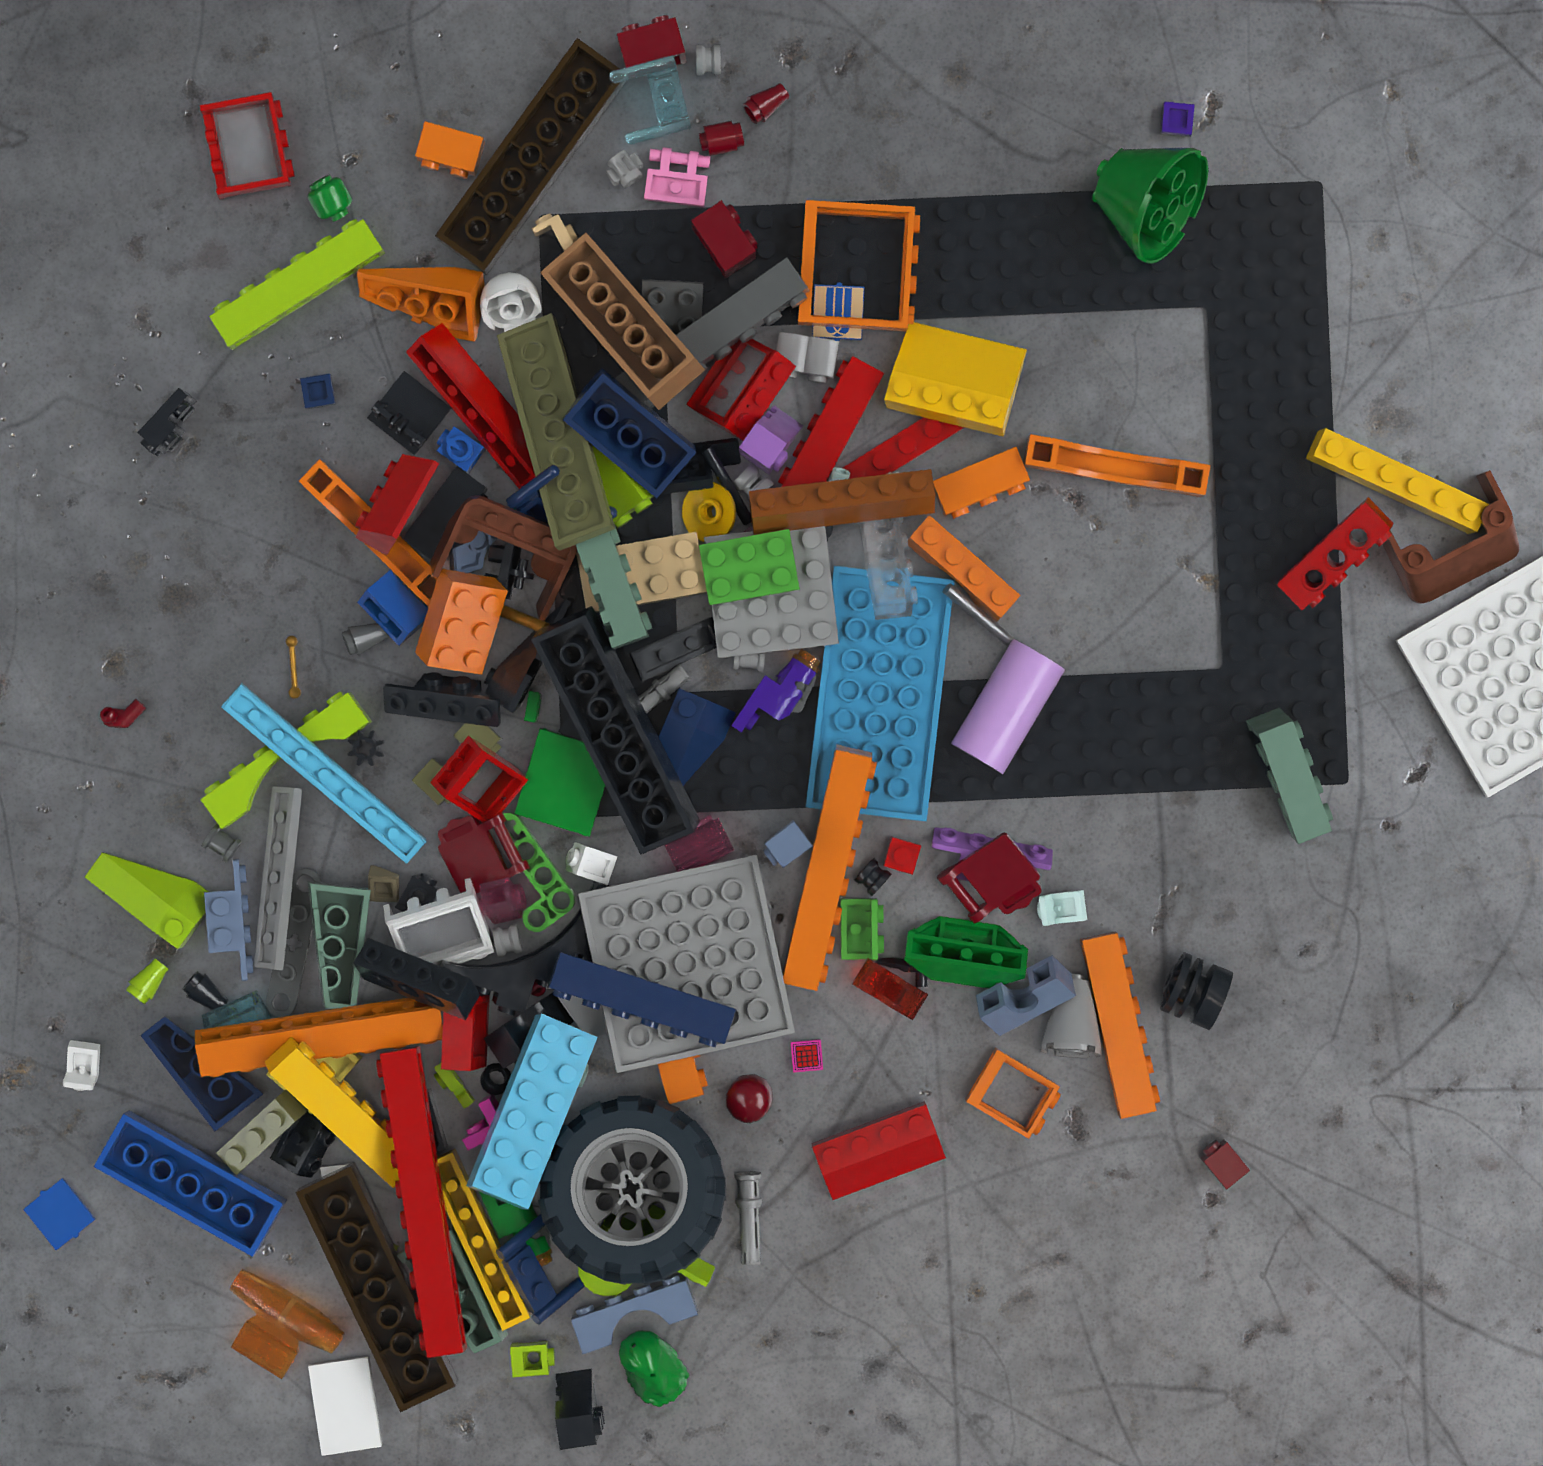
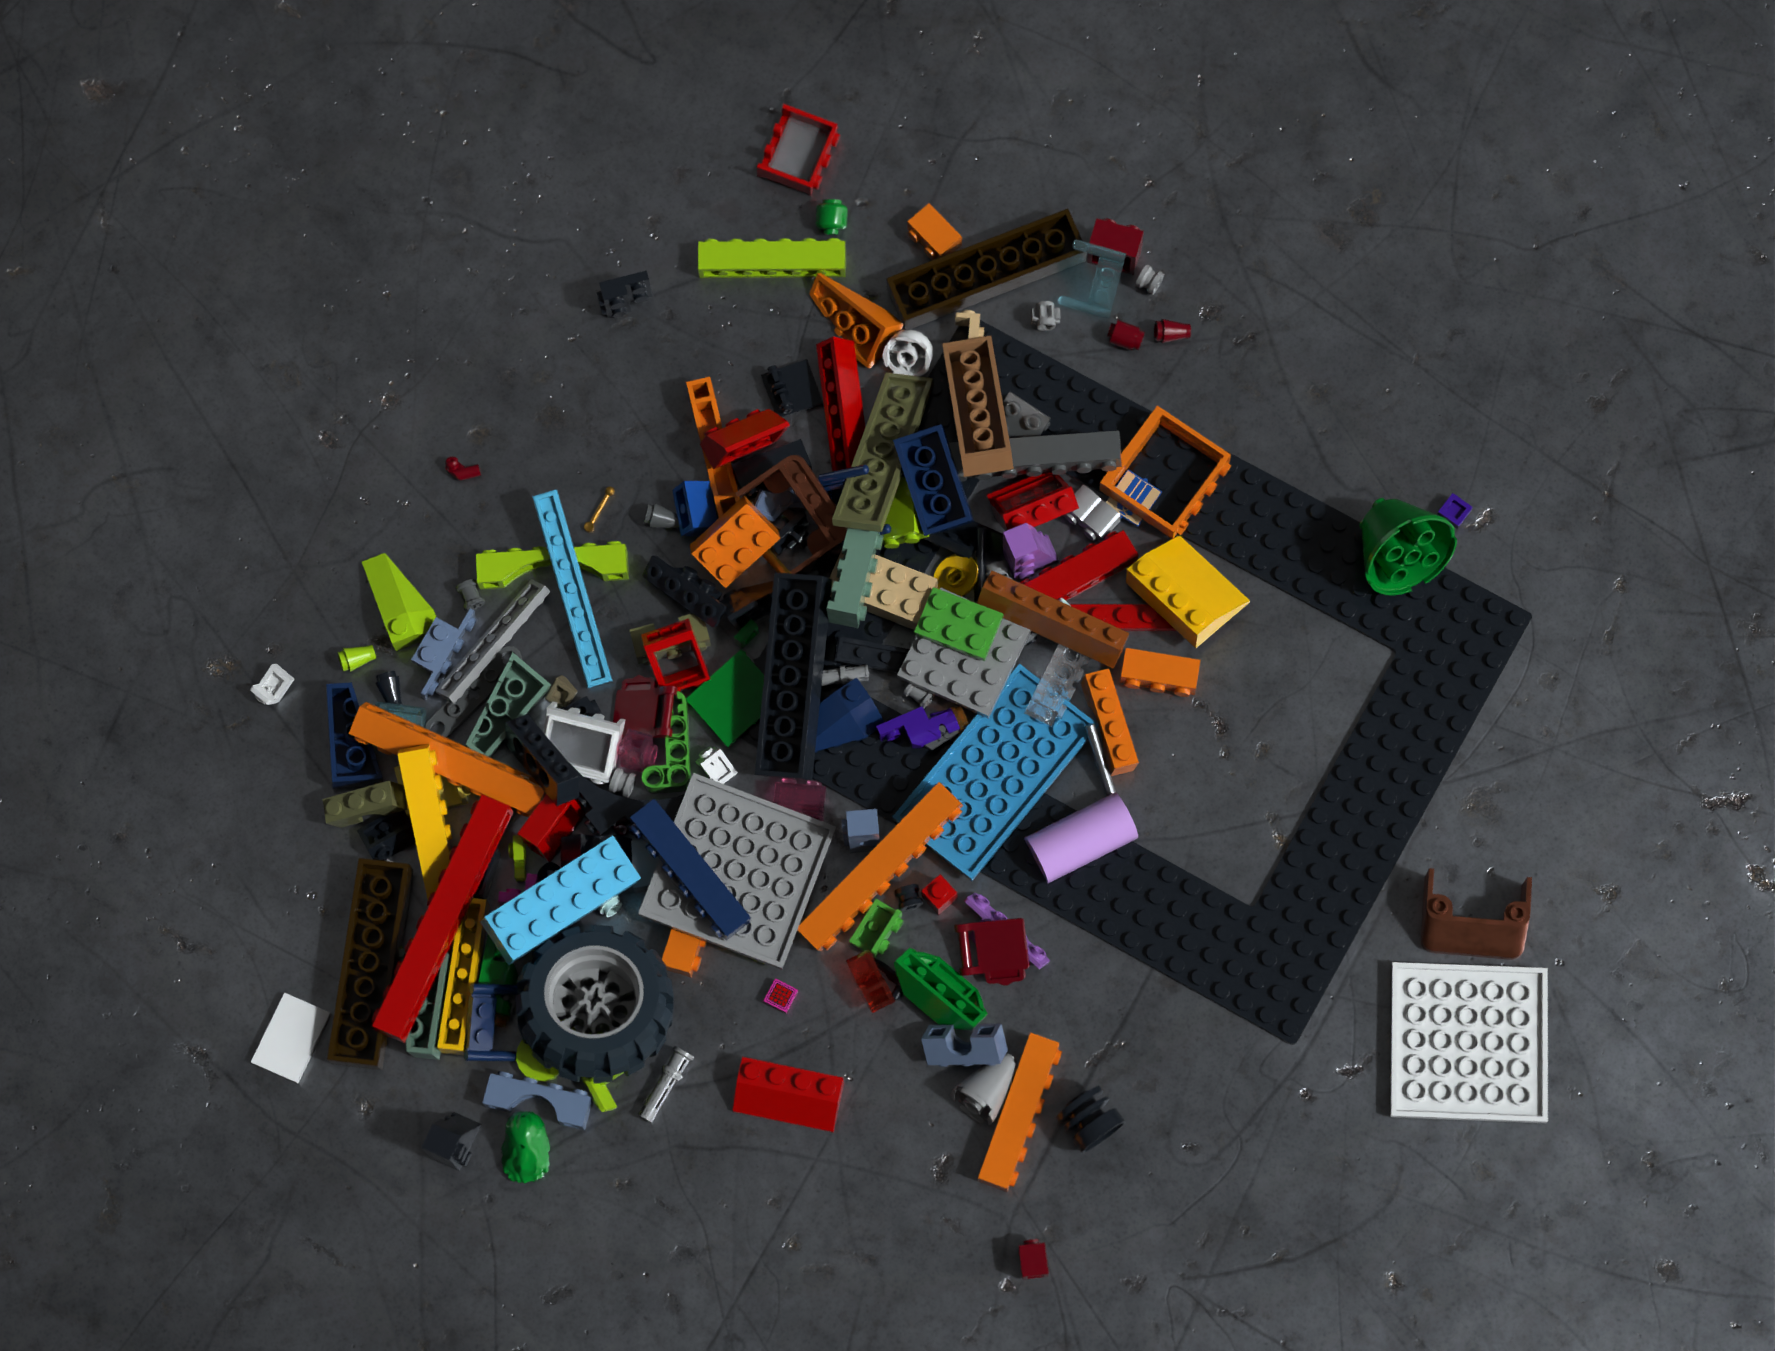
camera: 30 degrees right, 15 degrees down
blue piece [23,1178,96,1250] -> none
blue brick [93,1110,287,1257] -> none
clear orange plate [230,1269,345,1379] -> none
dark blue plate [300,373,336,409] -> none
black gear [348,730,385,766] -> none
blue brick [436,426,486,474] -> none
lime brick [510,1341,555,1378] -> none
bright pink plate [644,147,711,208] -> none
dark red brick [691,200,758,278] -> none
dark red hair [726,1074,773,1123] -> none
orange window [965,1047,1061,1139] -> none
orange arch [1023,434,1211,497] -> none
light aqua bracket [1037,890,1087,926] -> none
sand green wedge [1246,707,1333,844] -> none
red brick [1277,497,1394,610] -> none
yellow brick [1306,428,1489,534] -> none

